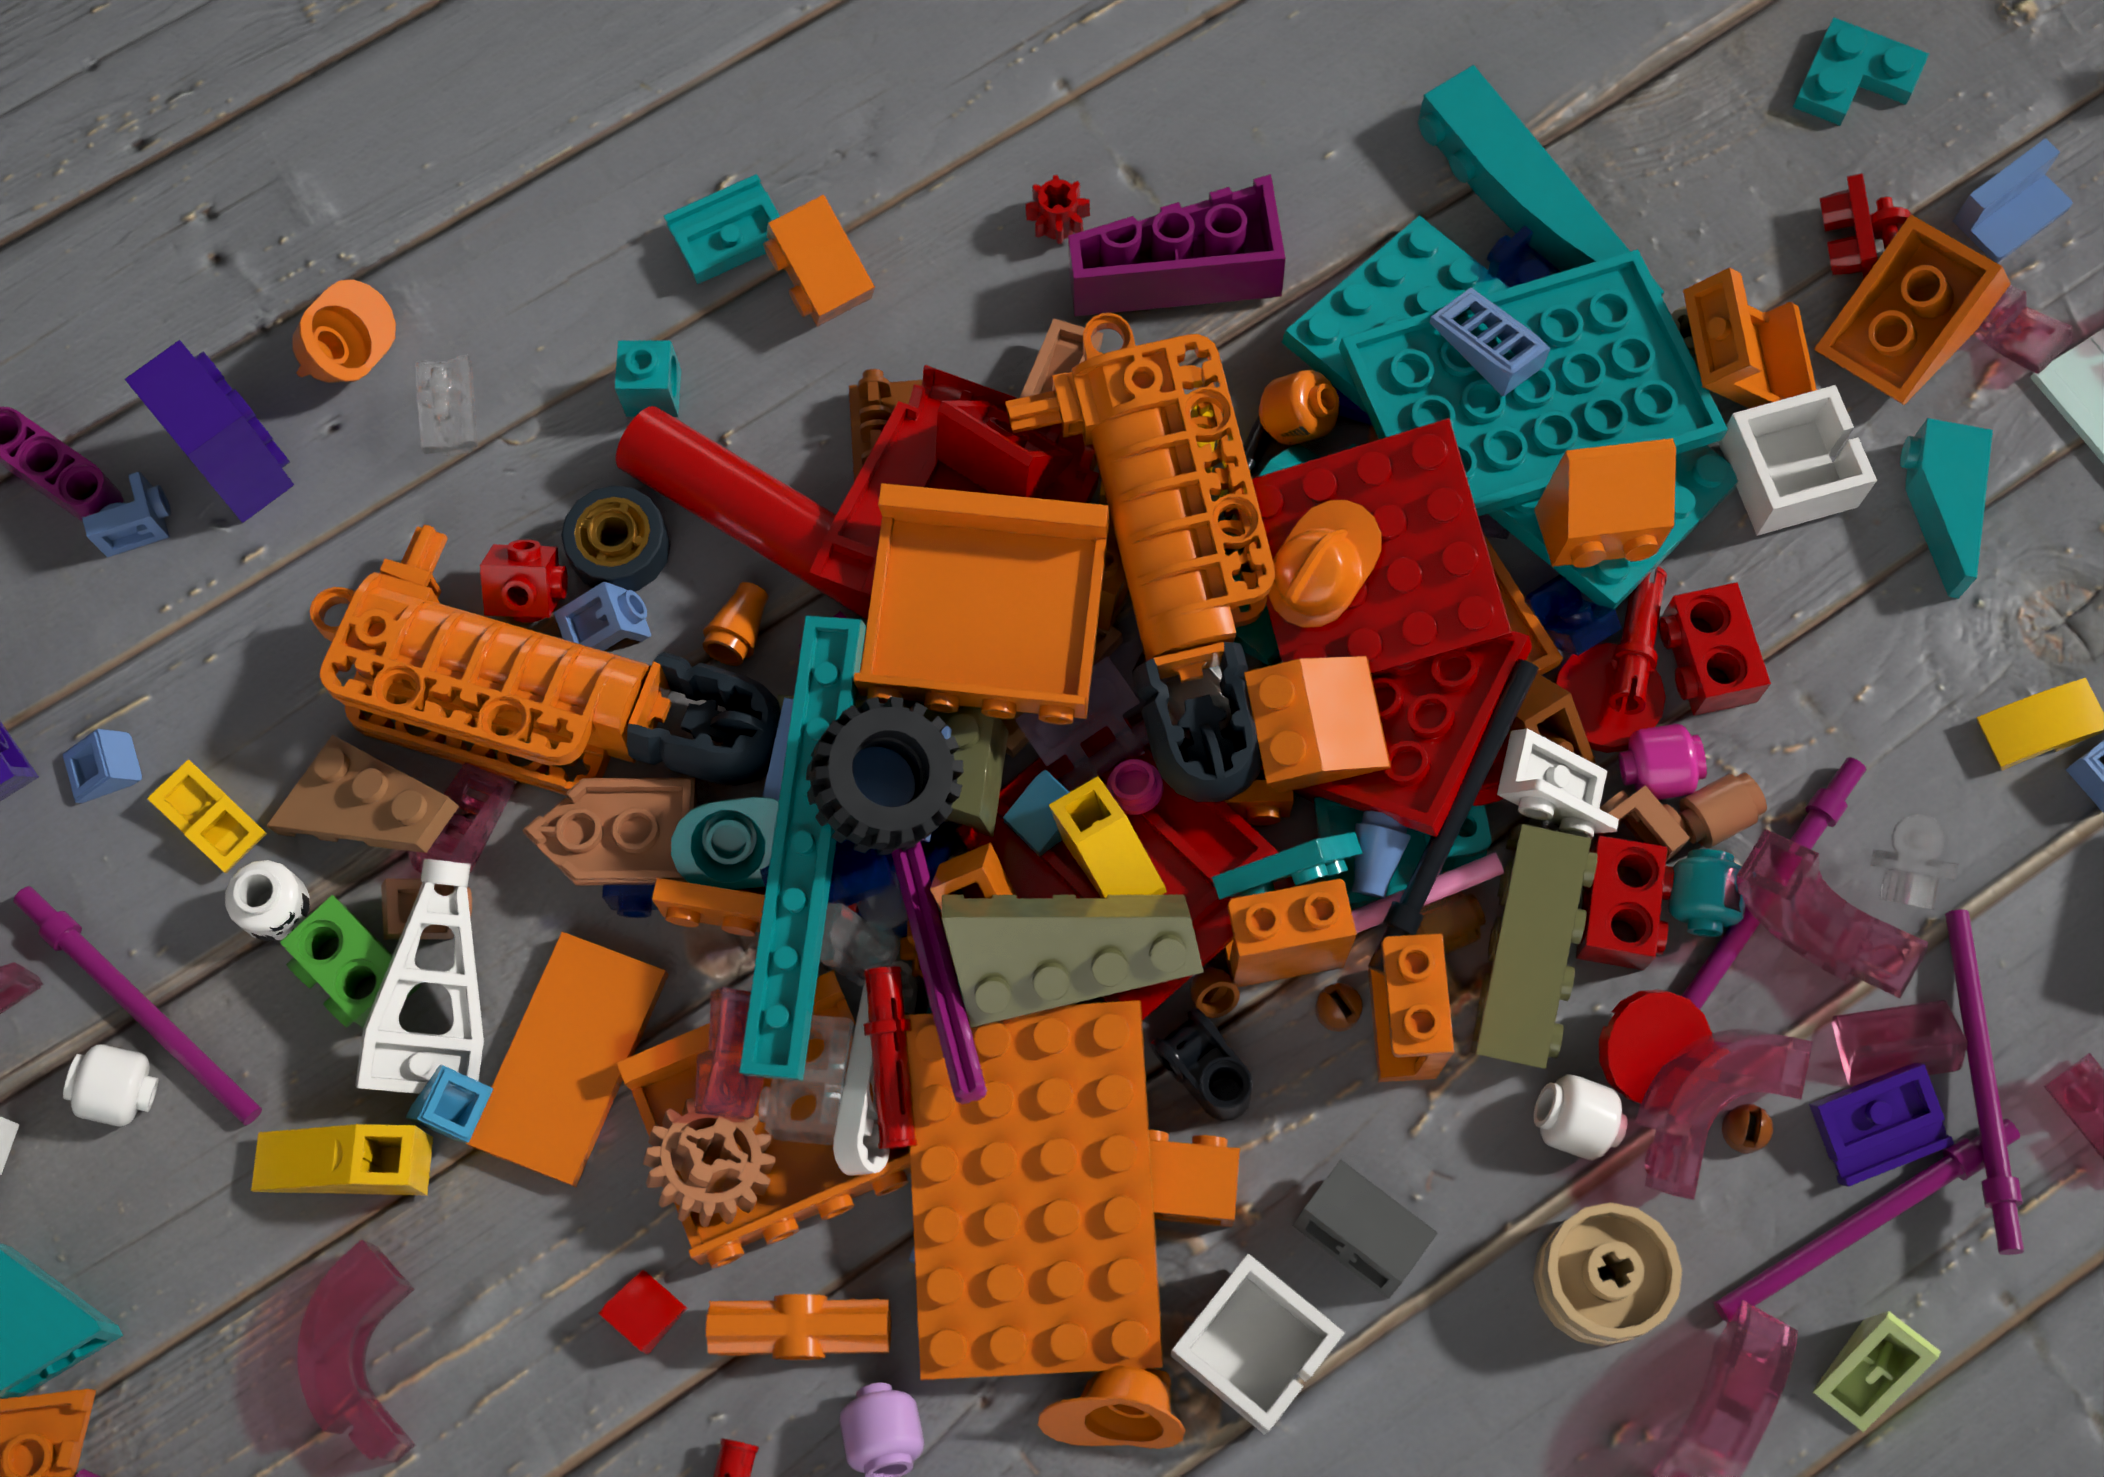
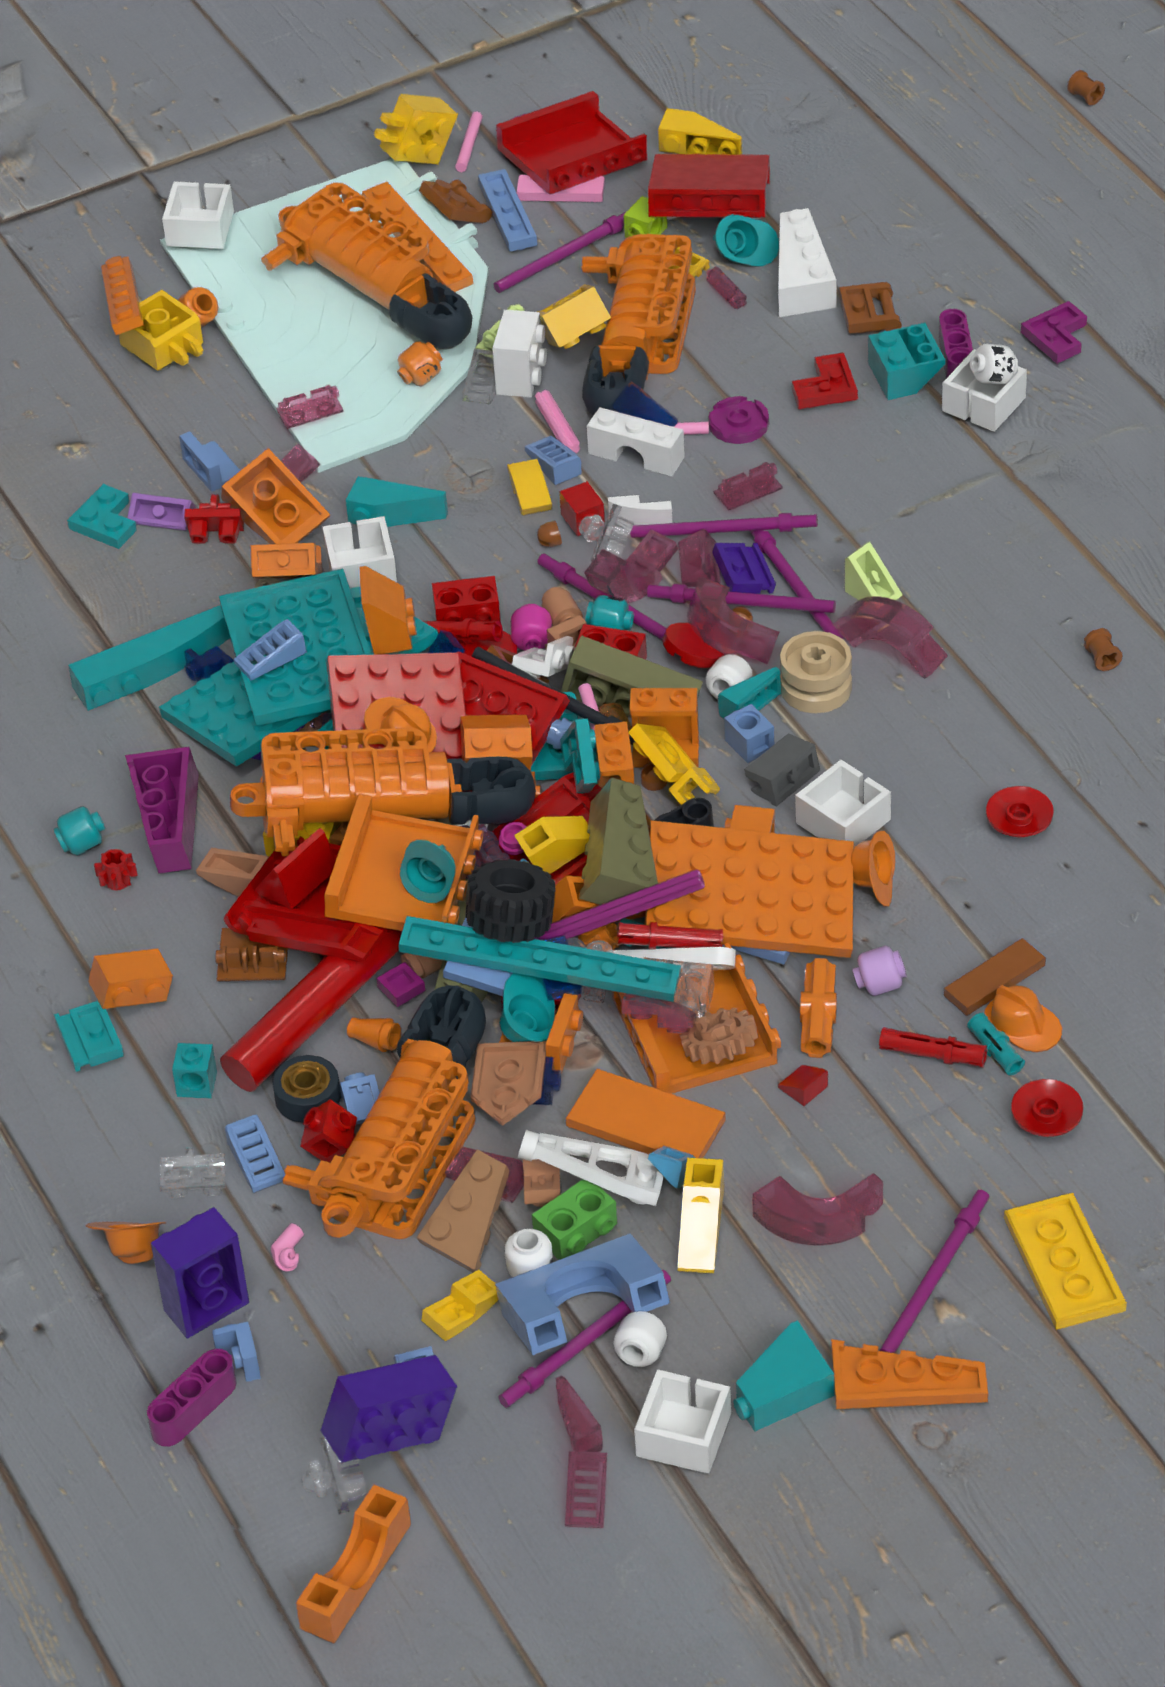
camera: 85 degrees left, 25 degrees down
none -> teal head [54,806,106,855]
none -> medium lavender slope [127,493,196,531]
none -> medium blue slope [225,1115,285,1193]
none -> bright pink arm [271,1223,304,1272]
none -> teal piece [400,840,456,903]
none -> medium blue arch [495,1233,670,1355]
none -> dark orange hinge [537,520,562,547]
none -> red brick [559,481,605,536]
none -> white slope [608,495,672,530]
none -> yellow plate [629,723,720,805]
none -> magenta bar [647,584,836,613]
none -> teal slope [718,667,781,719]
none -> medium blue brick [724,704,774,763]

